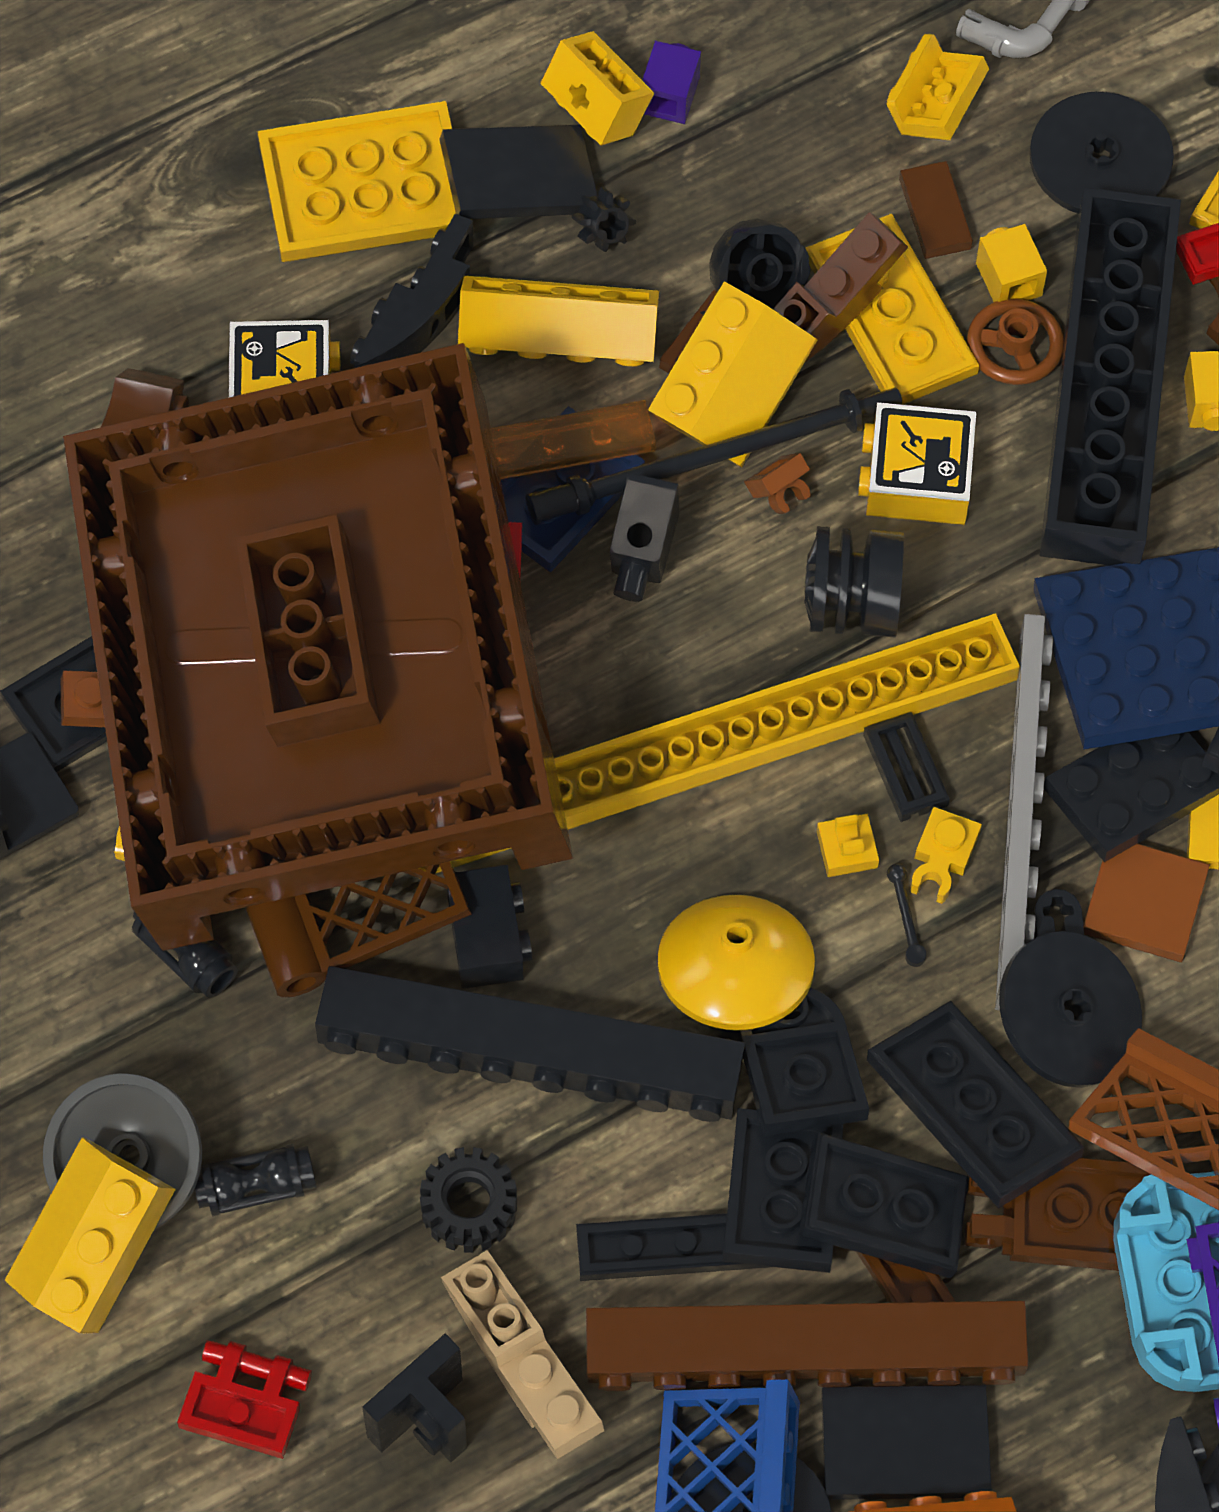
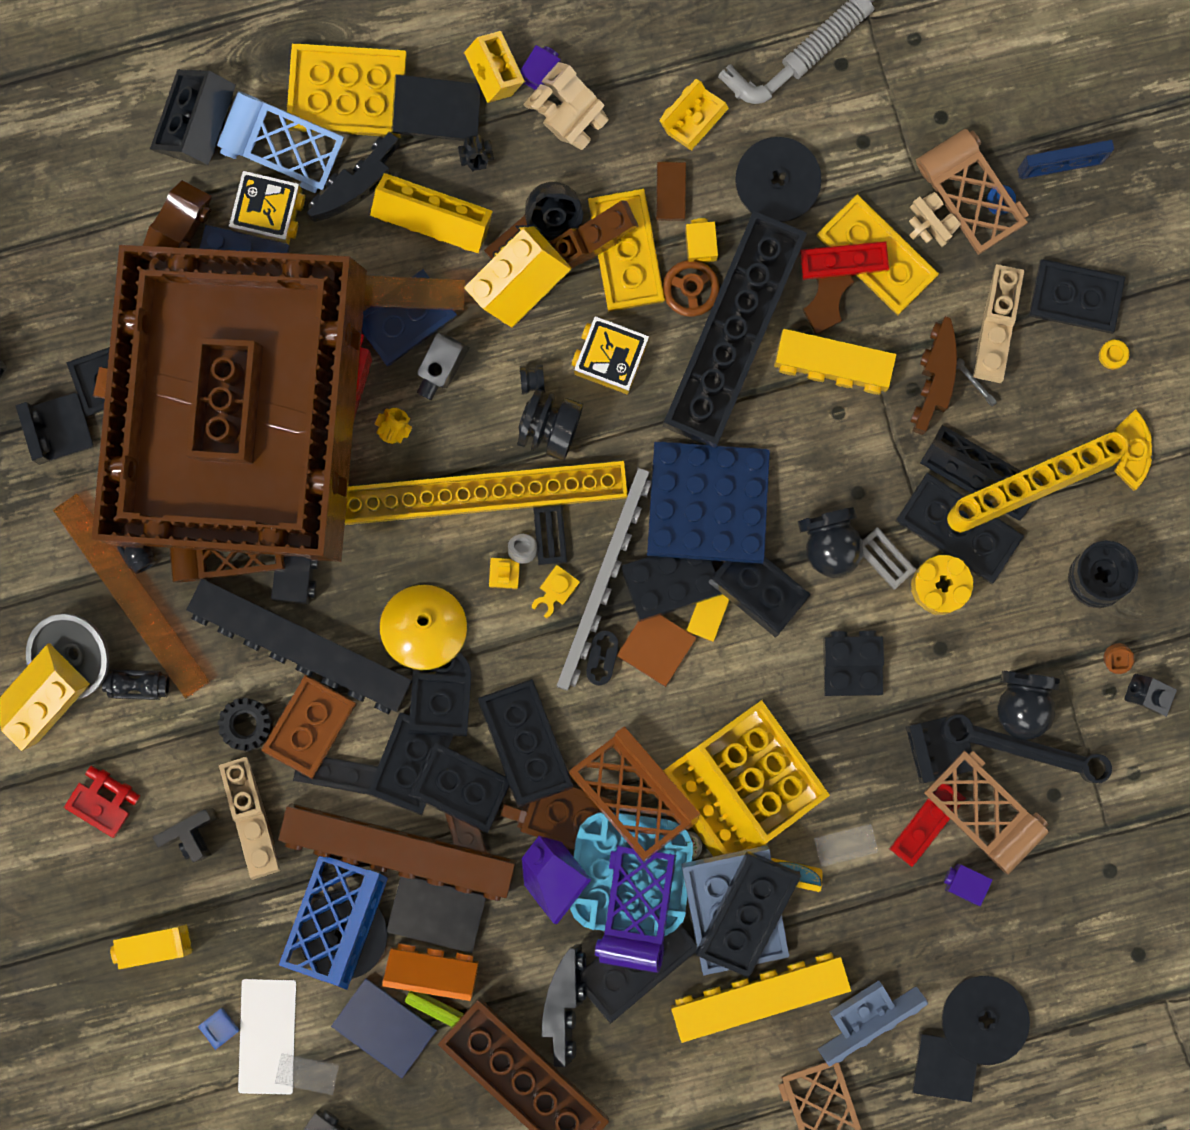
camera: 15 degrees right, 20 degrees up
black bar [525,387,902,525] -> none
dark orange tile [744,453,810,514] -> none
black hinge [887,864,926,967] -> none
black piece [999,931,1142,1088] -> none
none -> clear orange tile [53,493,210,699]
none -> black slope [150,69,236,165]
none -> light blue piece [217,91,345,193]
none -> dark orange tile [261,675,356,780]
none -> yellow gear [374,408,412,444]
none -> light grey tile [508,534,537,563]
none -> black wheel [520,364,545,395]
none -> dark purple slope [522,836,591,924]
none -> tan hips [523,62,609,150]

